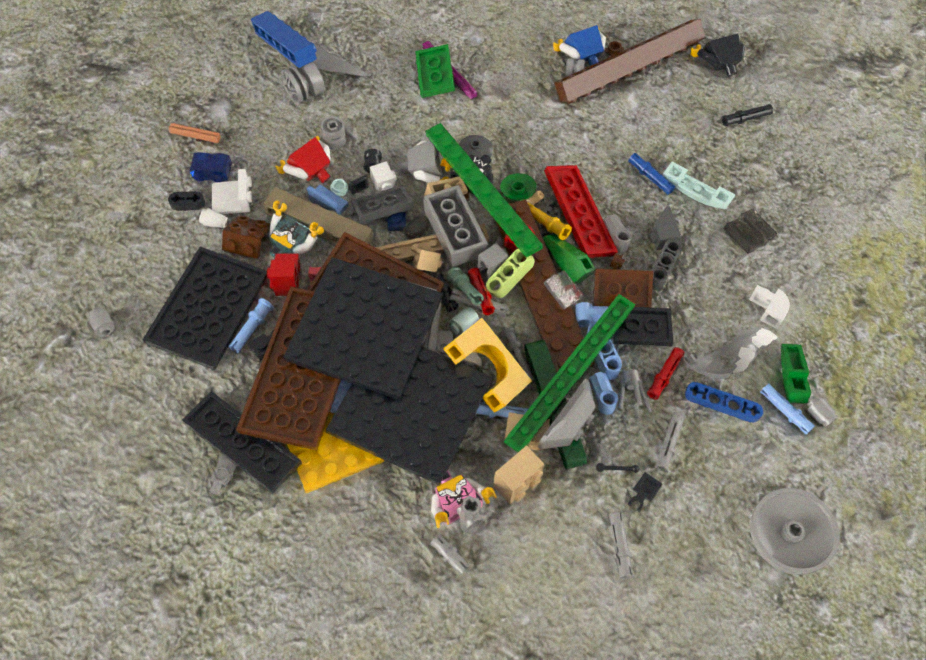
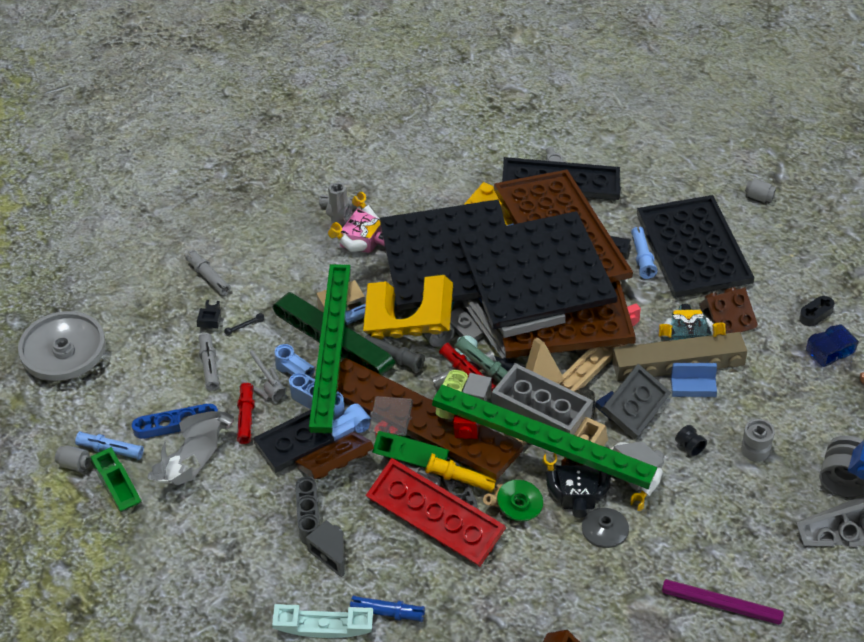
camera: 150 degrees right, 15 degrees down
white cone [199,208,229,228] -> none
white bracket [212,169,252,214] -> none
red brick [267,254,301,296] -> none
red torso [275,136,331,183] -> none
light aqua plate [330,179,348,196] -> none
black slope [348,175,369,194] -> none
white brick [370,161,397,192] -> none
green plate [415,44,455,98] -> none
tan brick [493,445,544,504] -> none
light grey wedge [538,378,595,449] -> none
light grey piece [604,214,632,253] -> none
reddish brown plate [609,253,625,269] -> none
clear smoke slope [723,209,778,254] -> none
white brick [749,285,790,329] -> none

